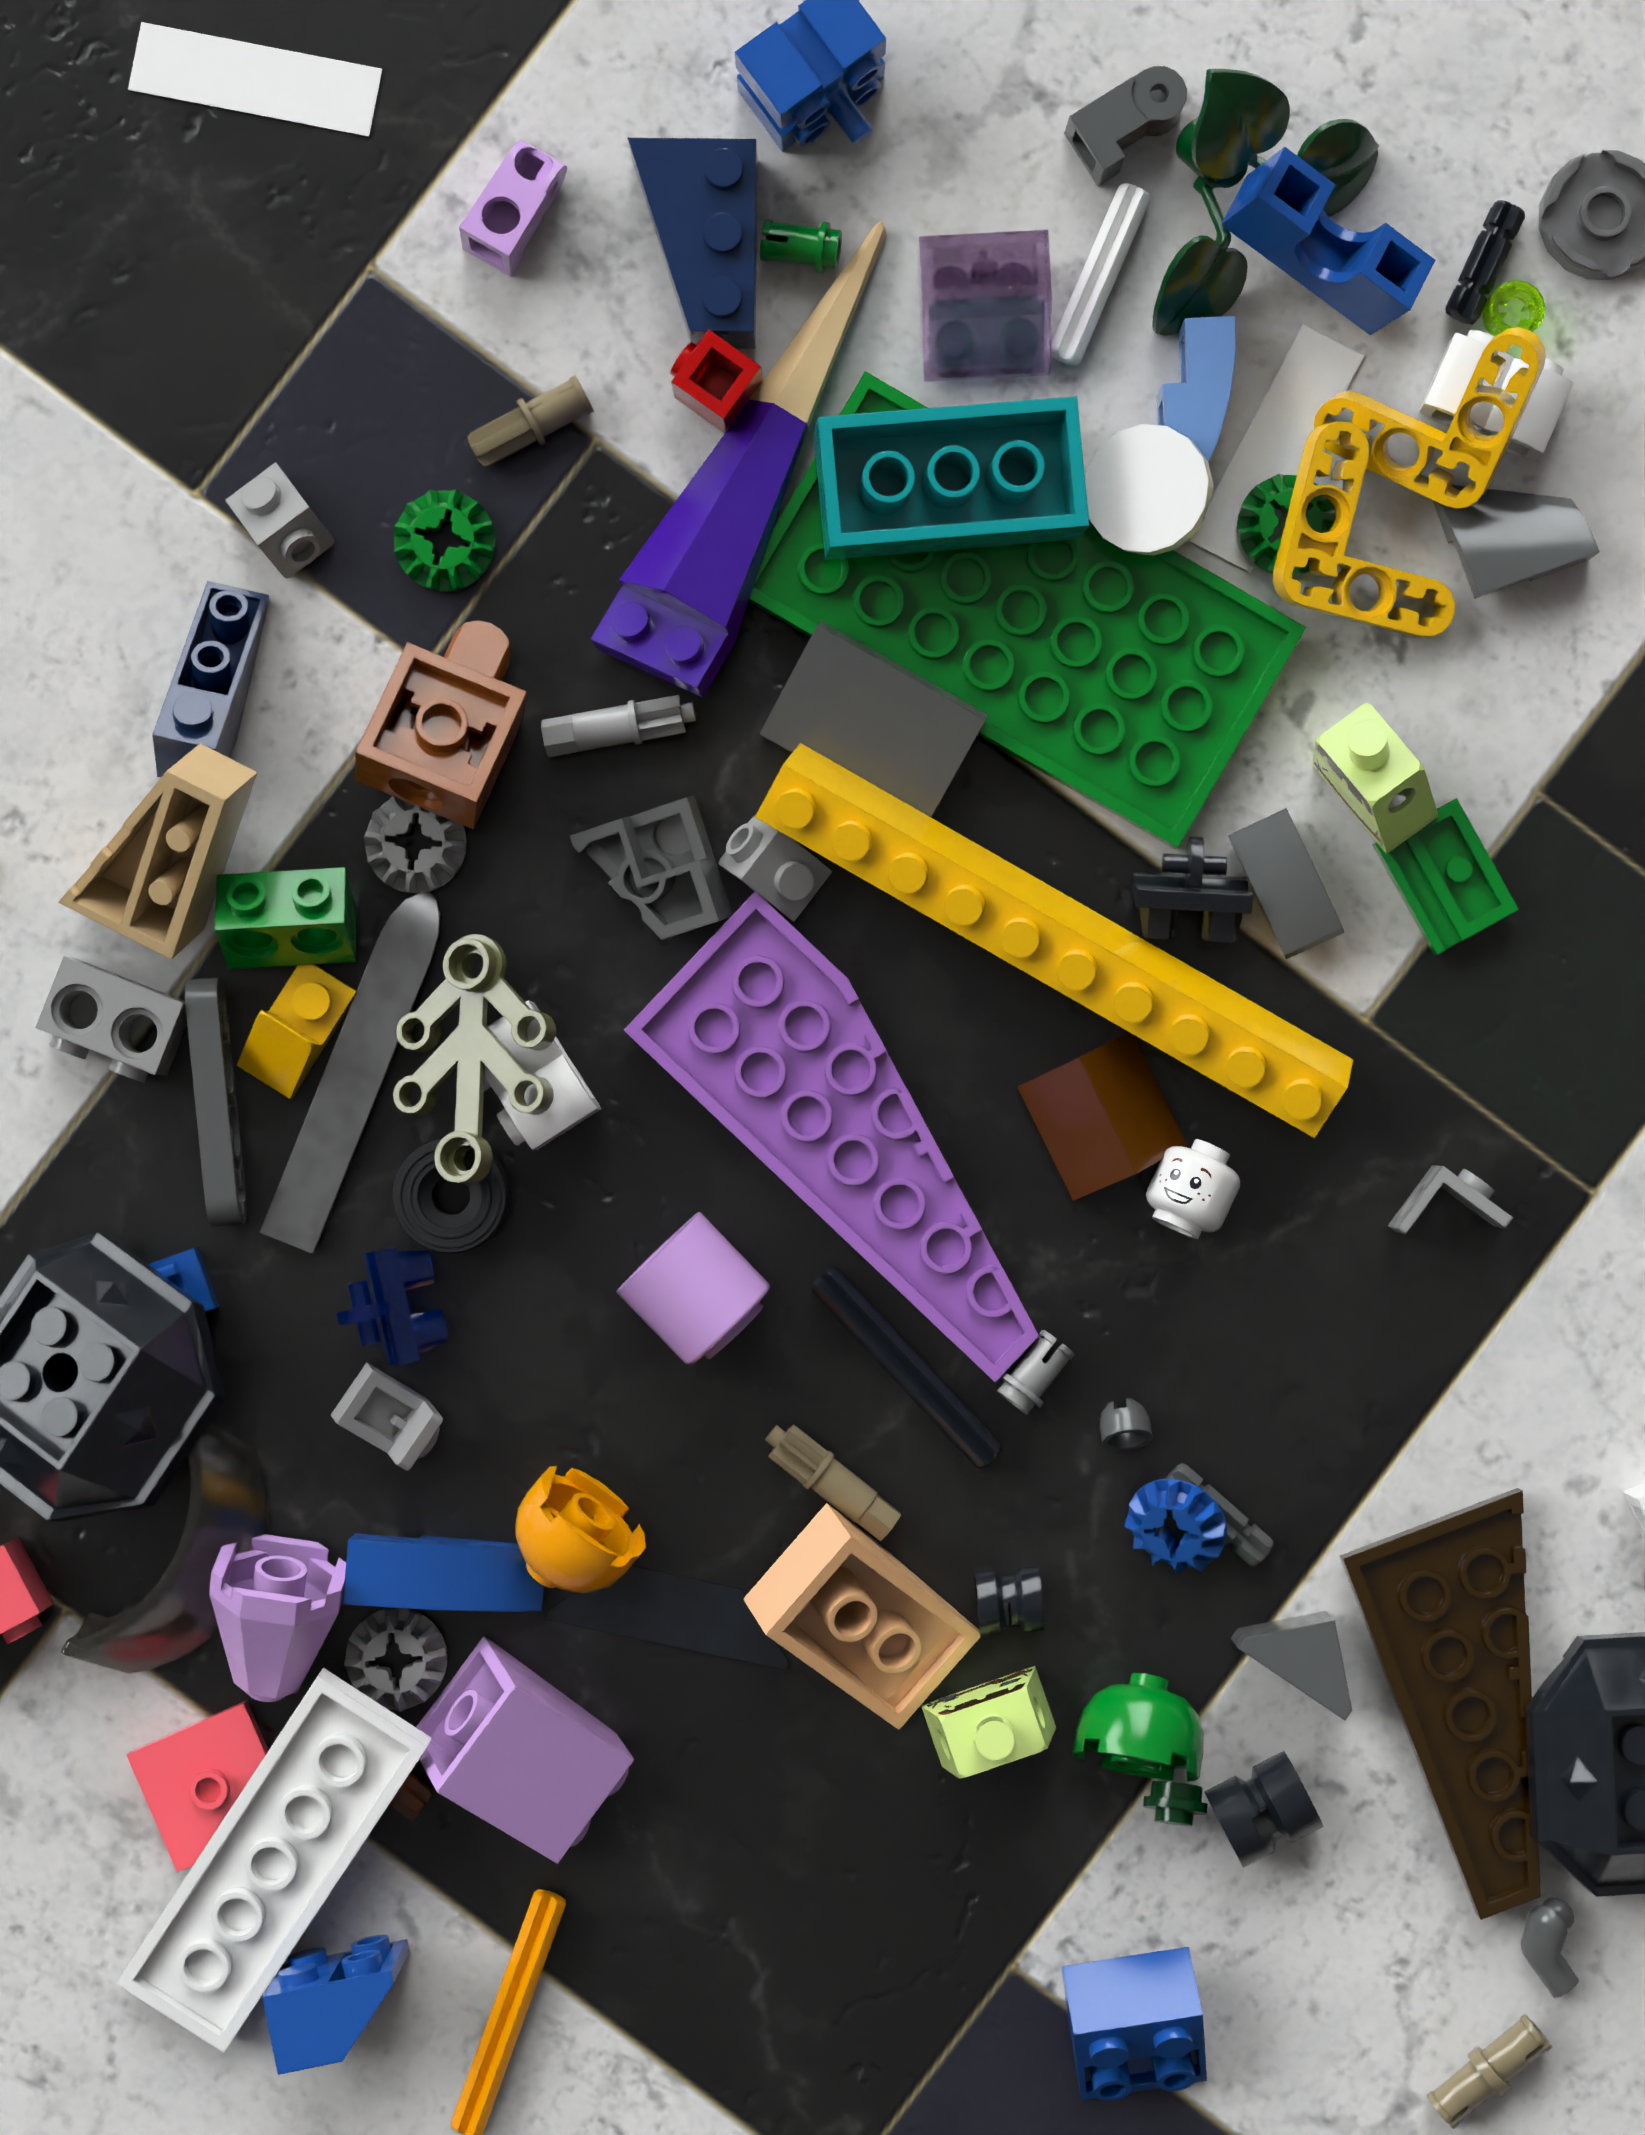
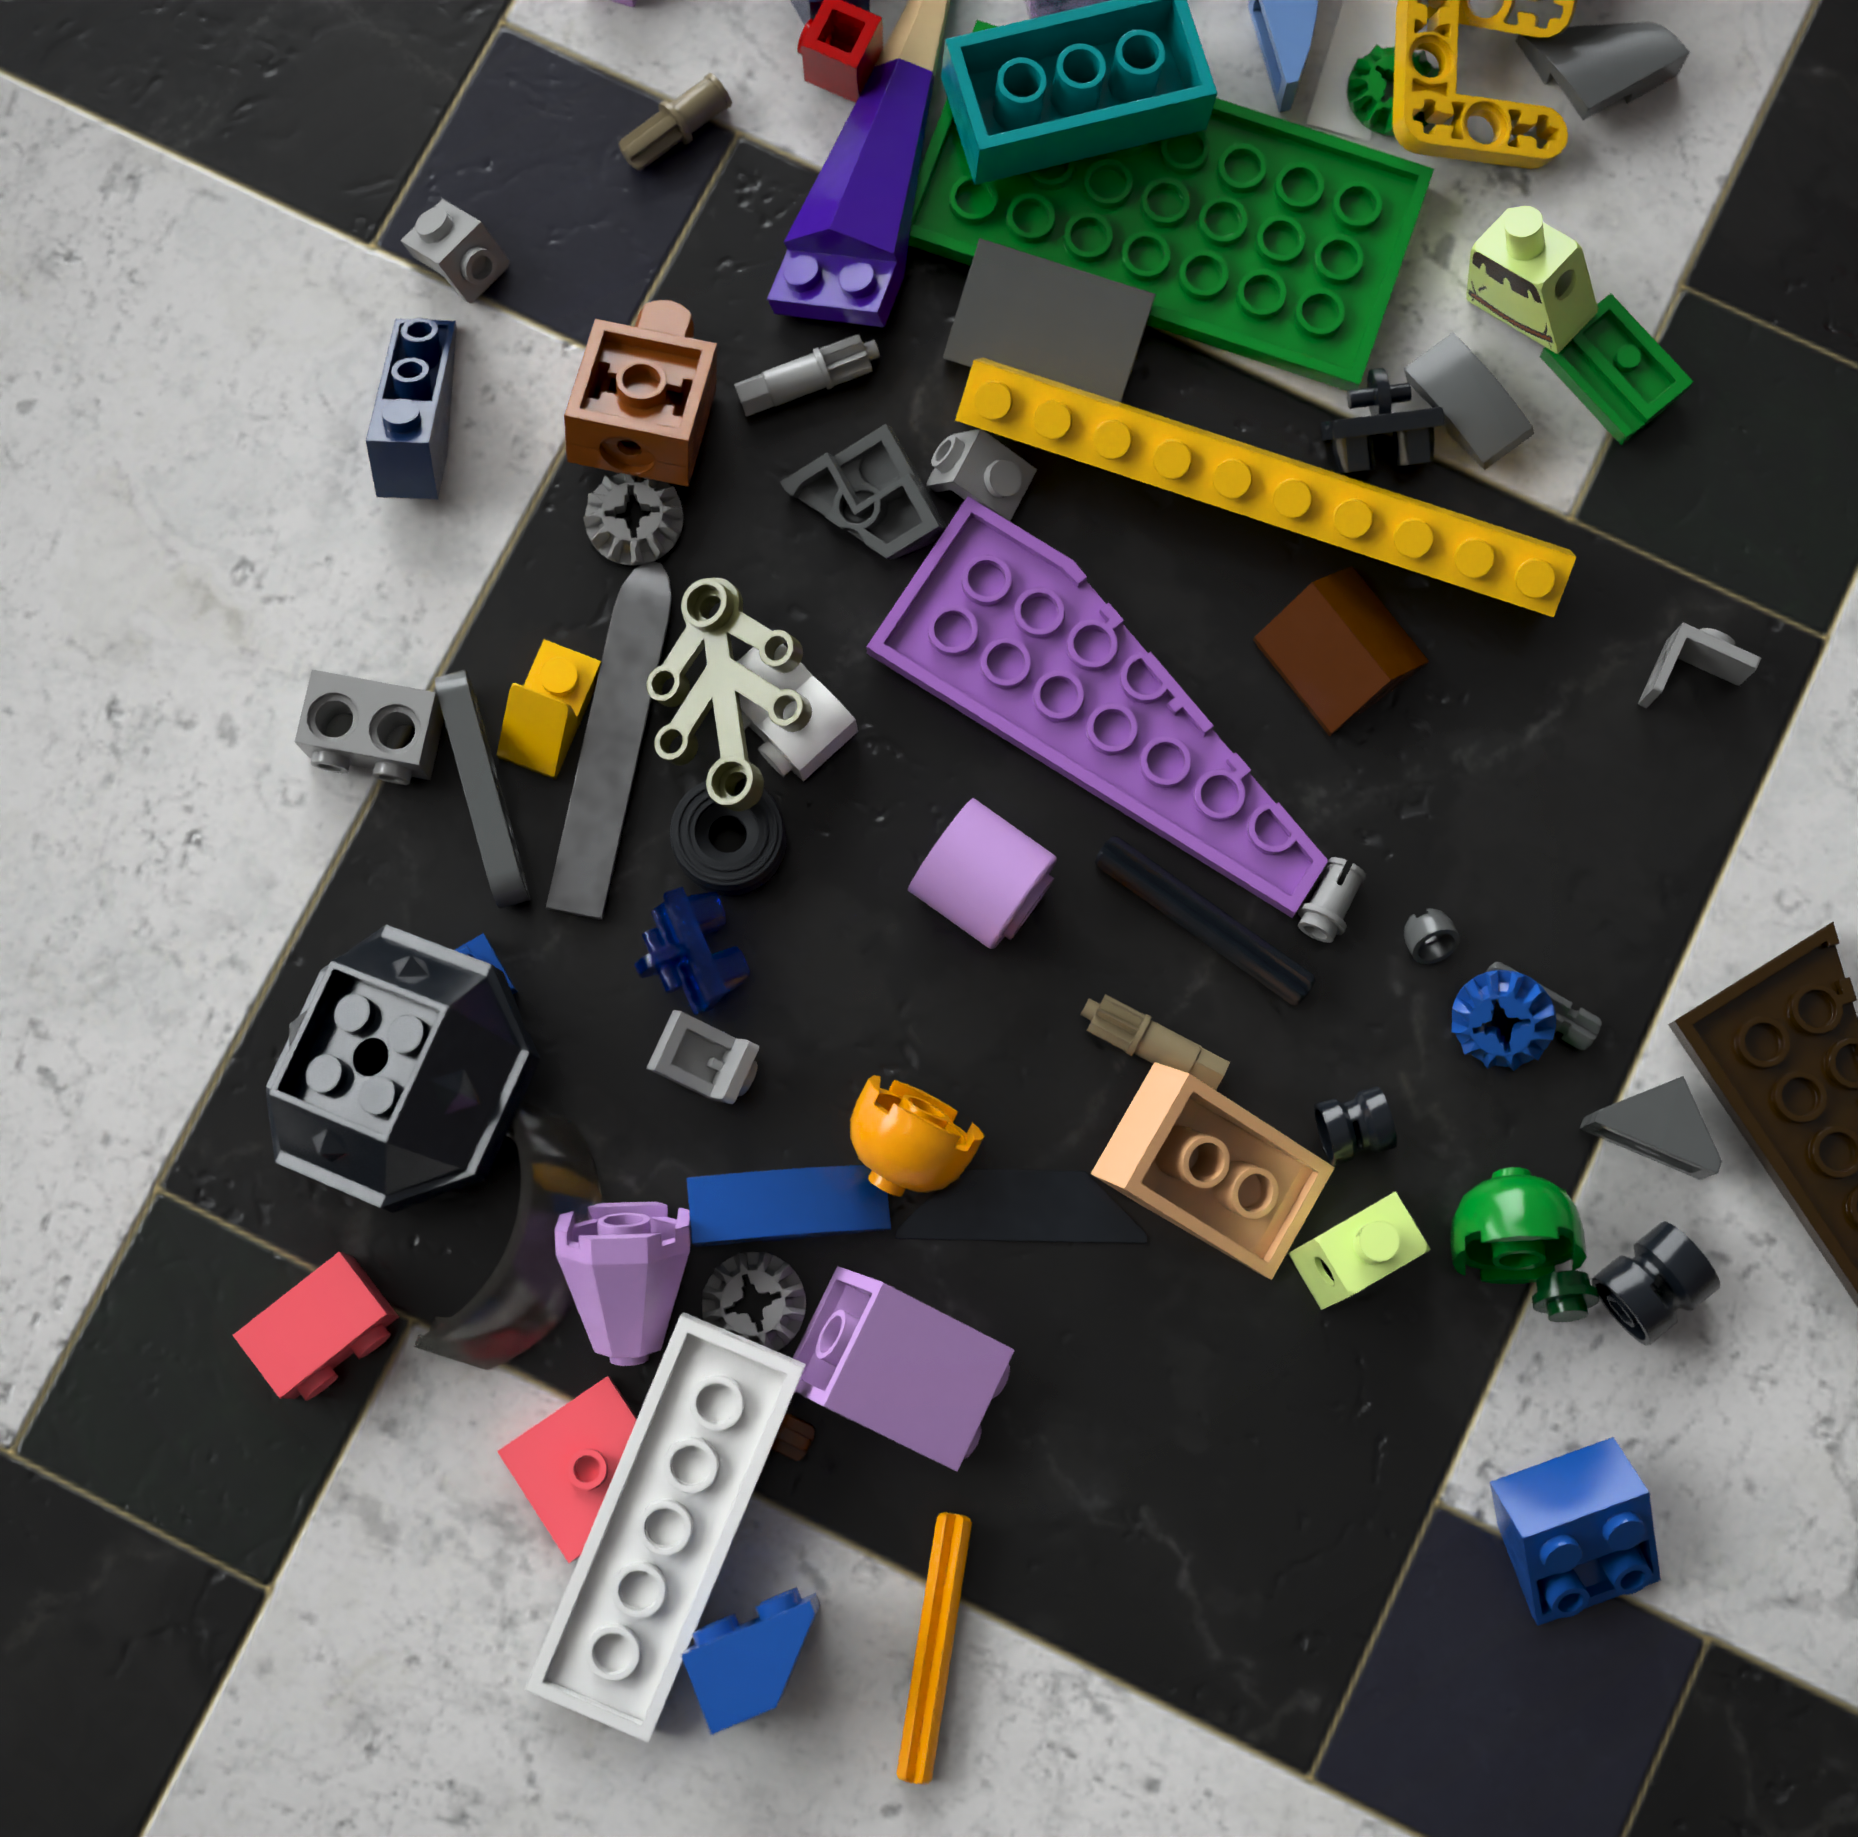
camera: 15 degrees left, 10 degrees down
tan wedge [58,743,258,960] -> none
green brick [214,867,357,969] -> none
green gear [394,489,495,592] -> none
white tile [1085,424,1214,556] -> none
white head [1146,1139,1240,1239] -> none

